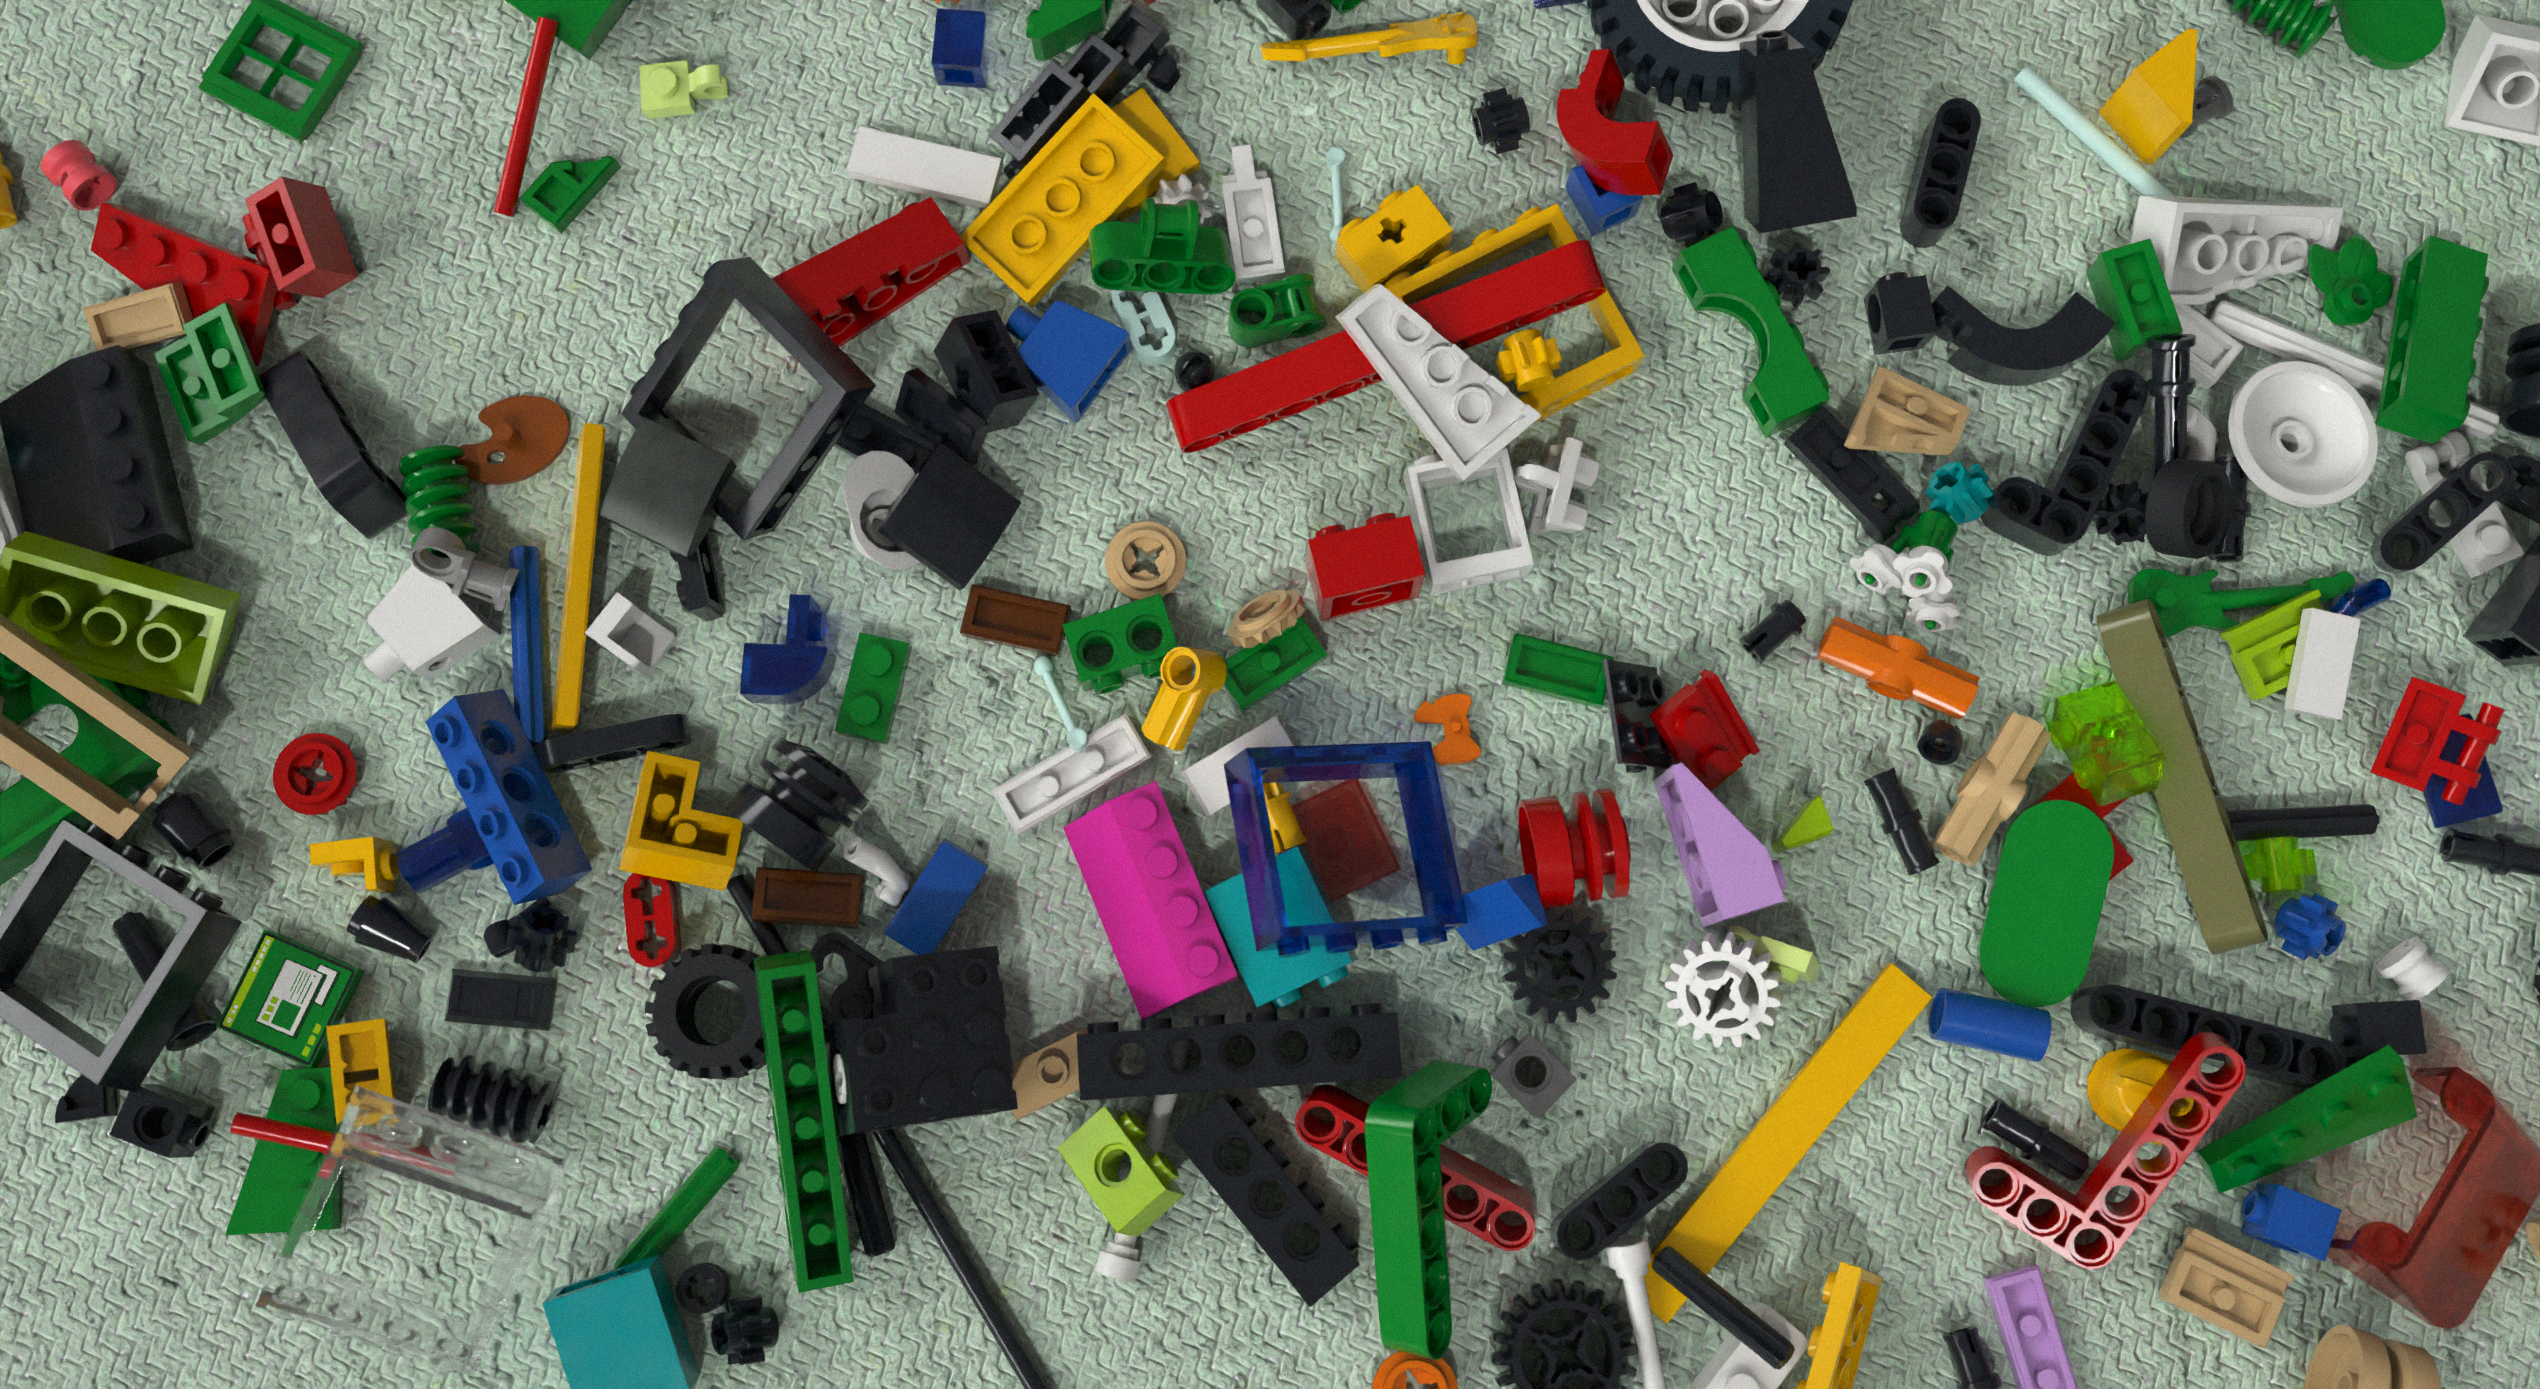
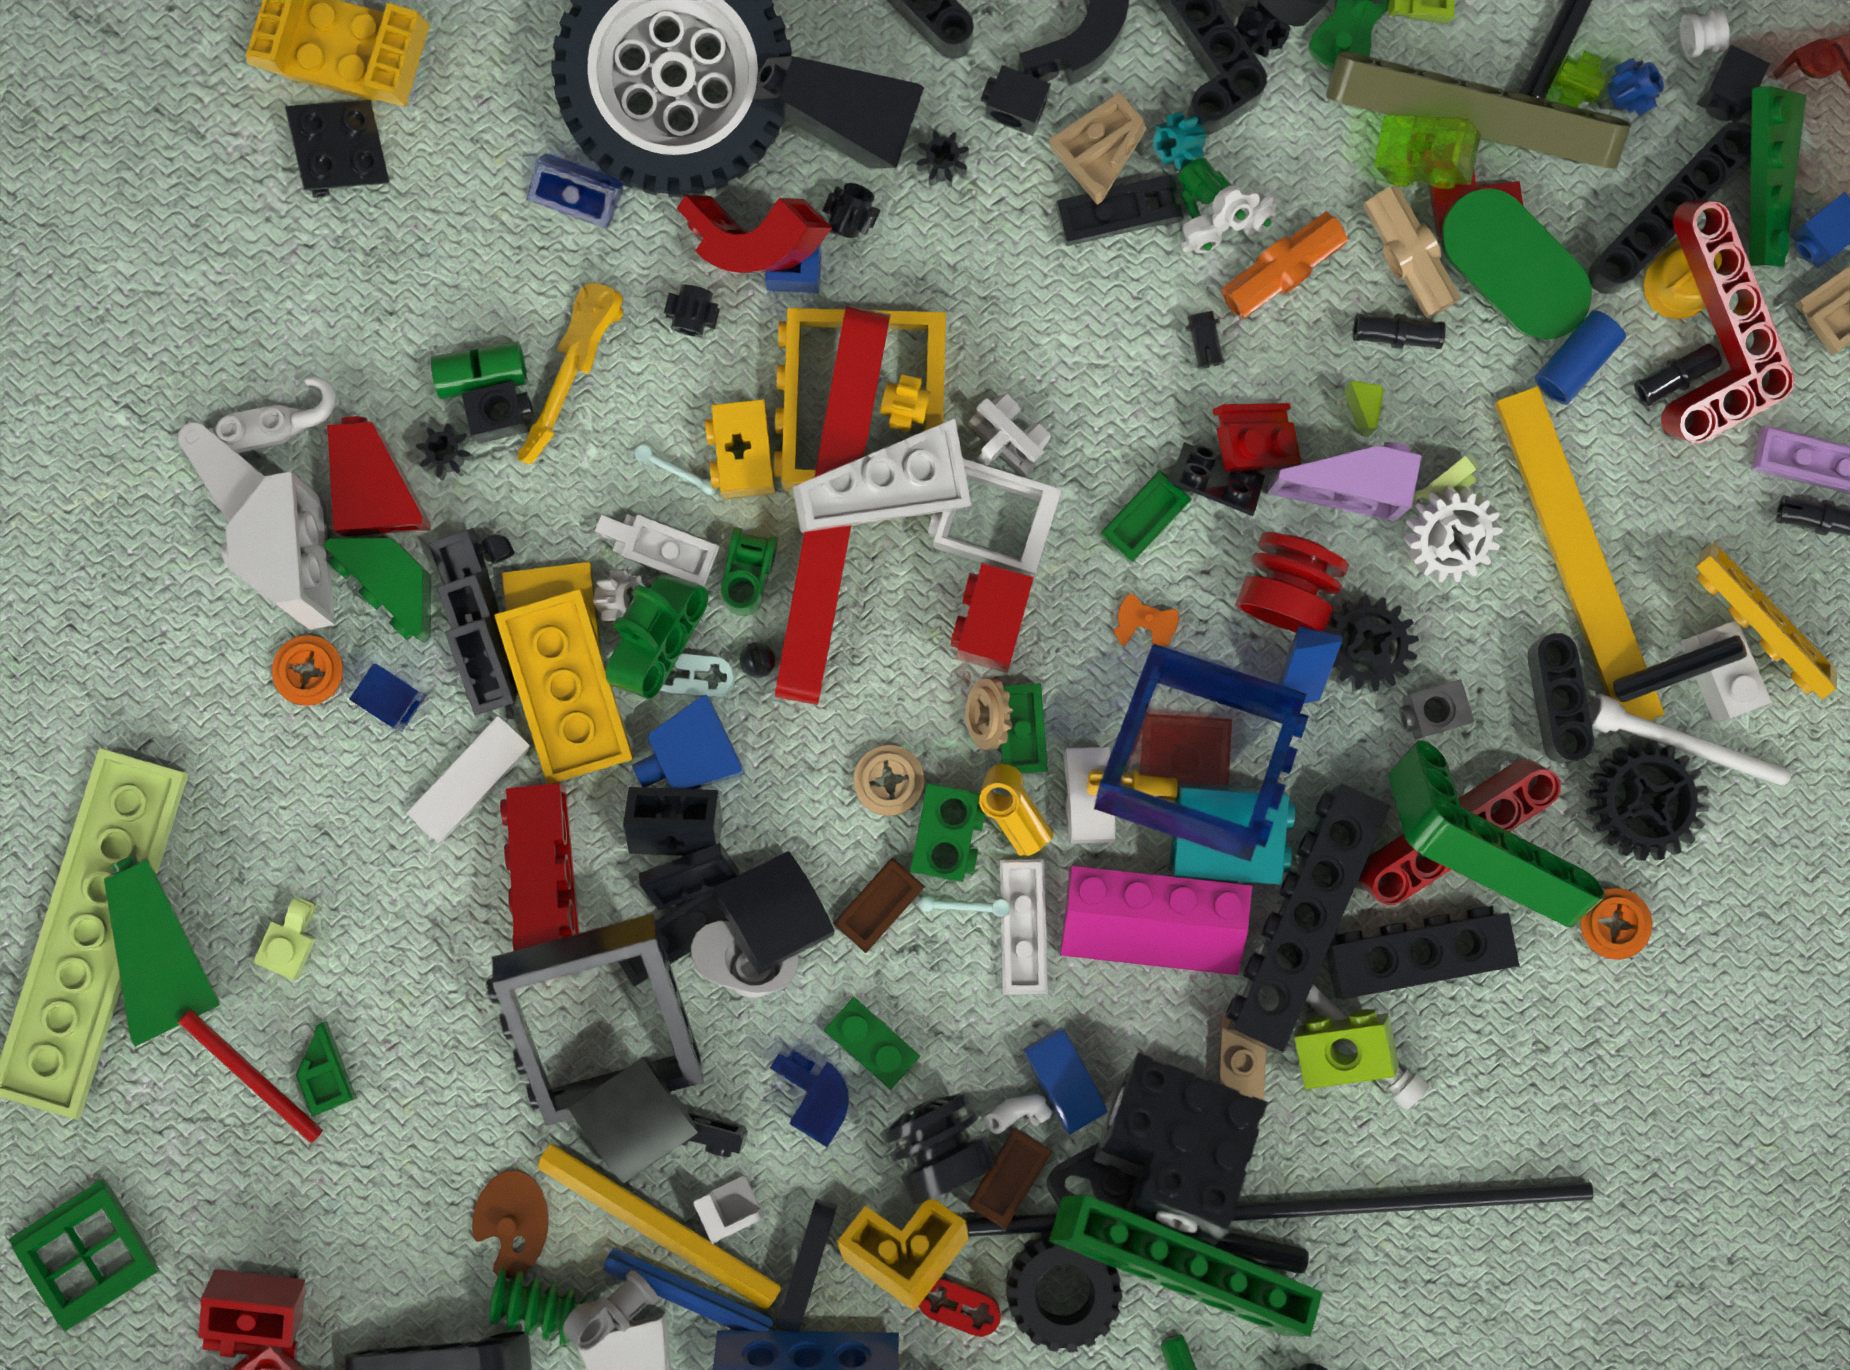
camera: 60 degrees left, 5 degrees up
green arch [1672,226,1830,438] -> none
black hinge [1917,720,1963,765] -> none

